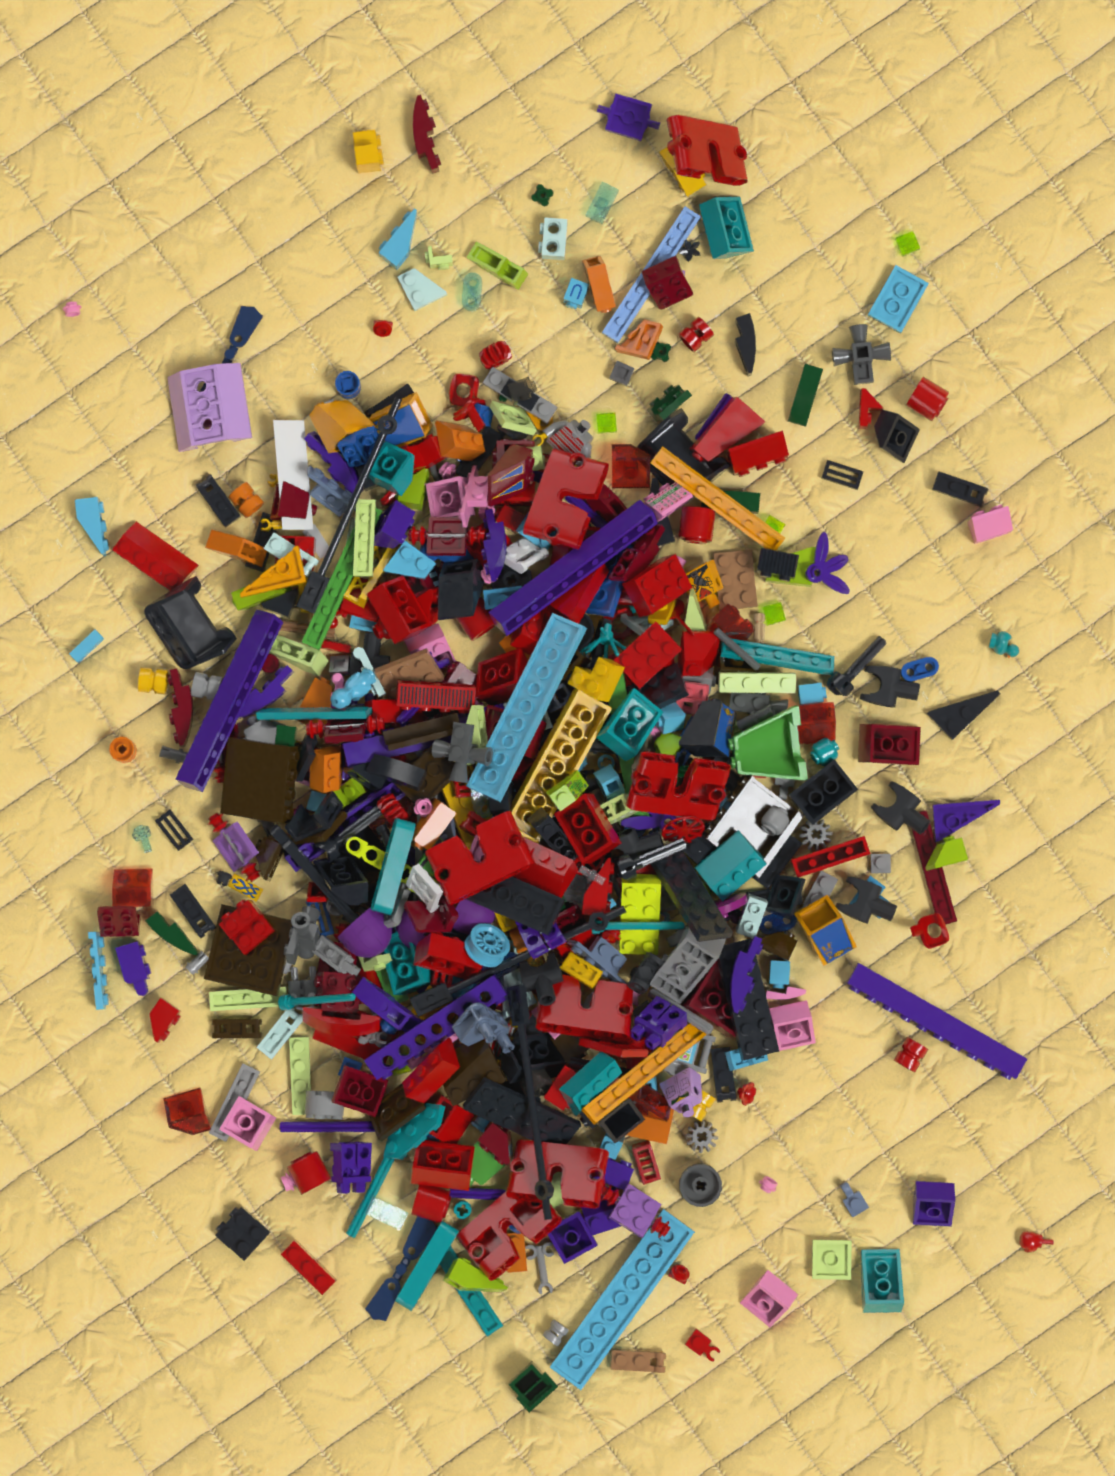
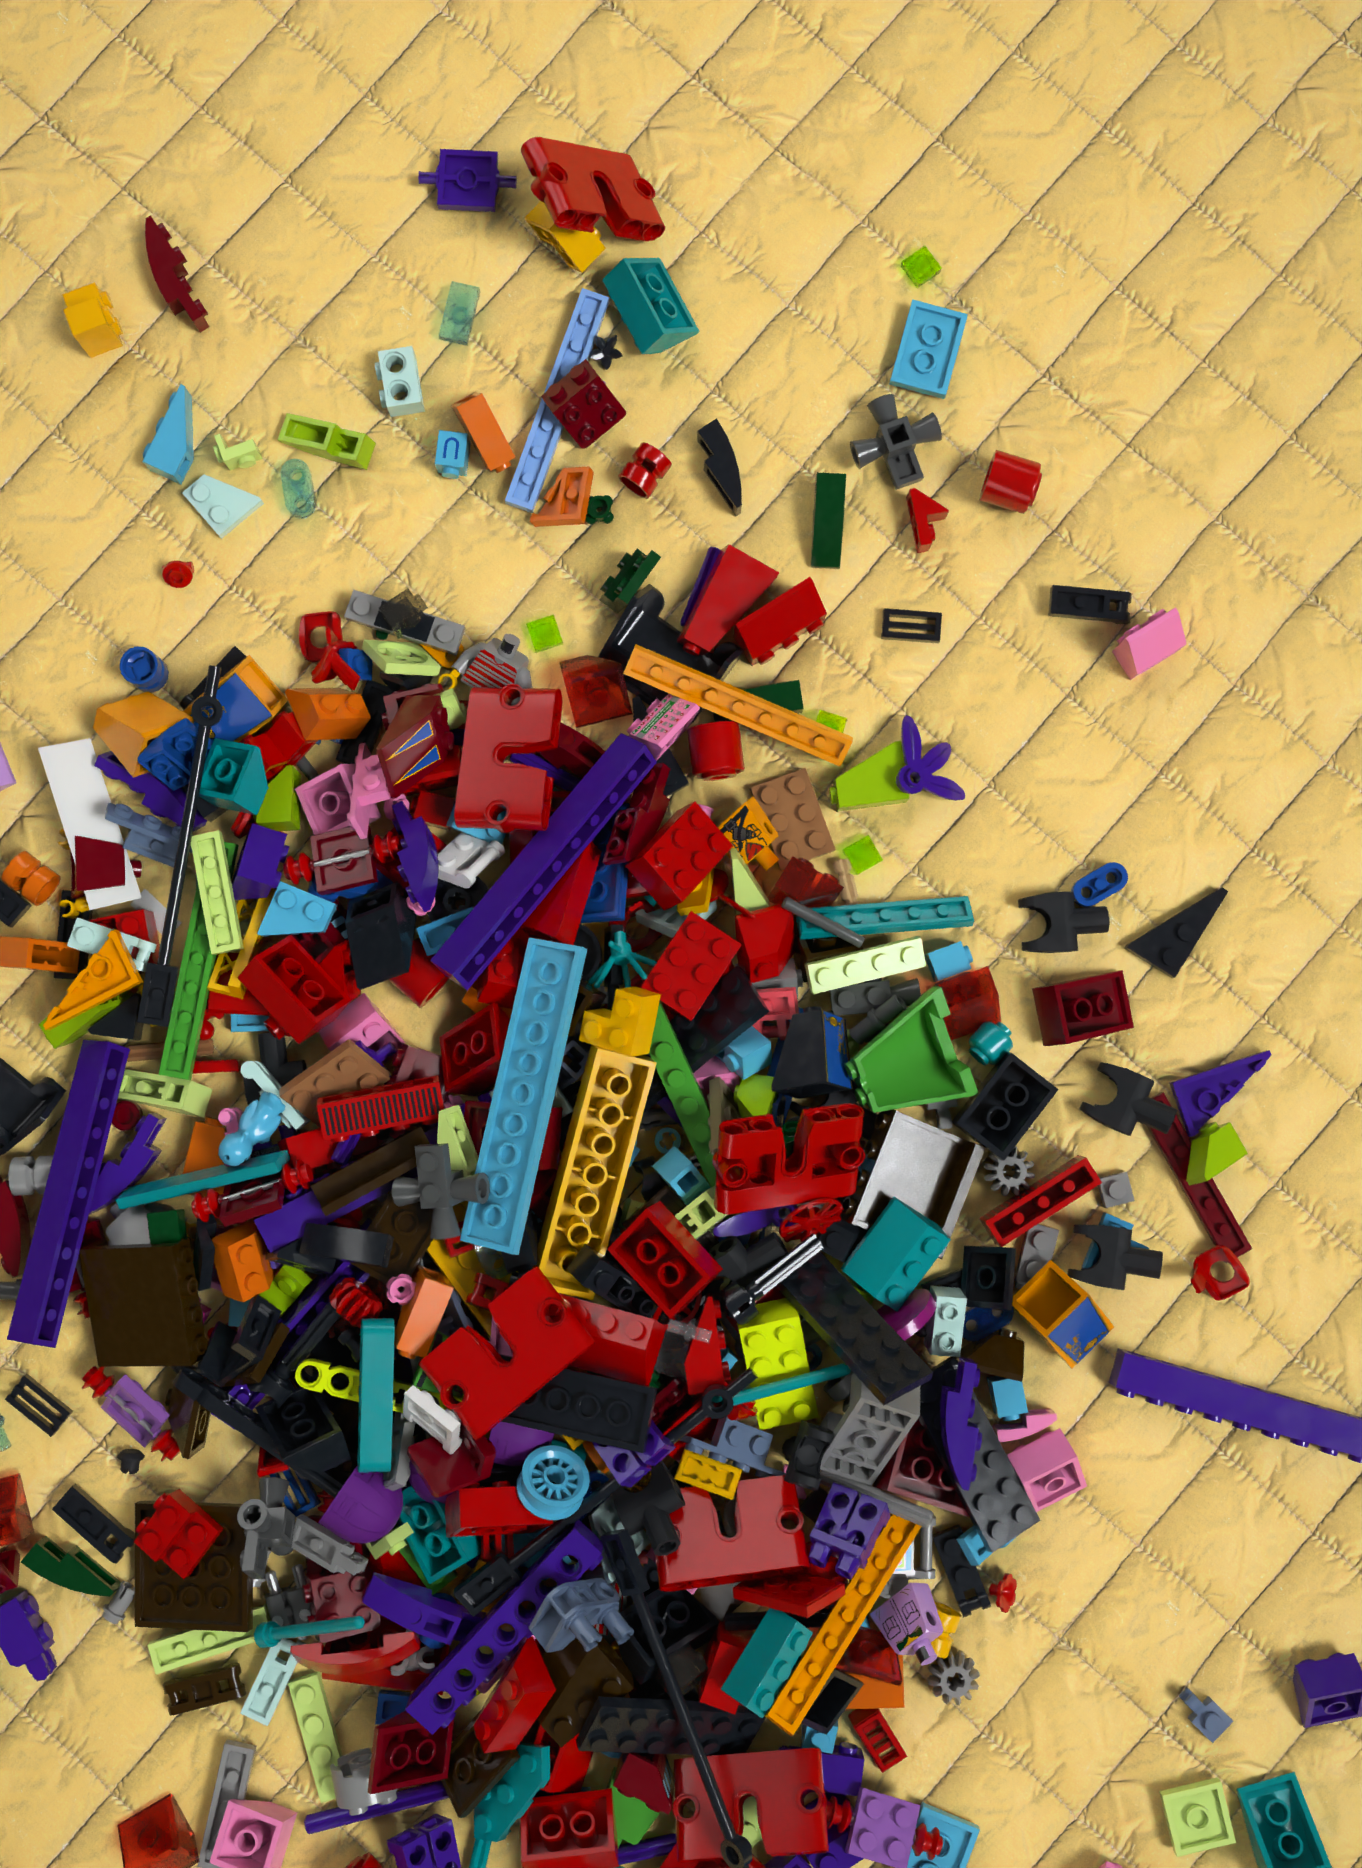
camera: 20 degrees left, 0 degrees up
red slope [149,998,181,1043] -> none
yellow sticker [228,874,263,902] -> none
flat silver plate [329,655,351,676] -> none
bright pink plate [439,462,456,480] -> none
red gear [479,341,512,369] -> none
dark green plate [531,184,554,207] -> none
lime slope [546,770,588,811] -> none
teal slope [596,688,663,761] -> none
flat silver plate [609,361,634,387] -> none
dark grey wheel [679,1164,722,1207] -> none
black tile [753,835,802,889] -> none
black brick [756,548,799,582] -> none
bright pink plate [759,1176,778,1193] -> none
light grey head [761,807,790,836] -> none
black piece [826,636,887,696] -> none
black slope [874,410,920,463] -> none
red wheel [894,1037,929,1073] -> none
teal animal [989,631,1019,659] -> none

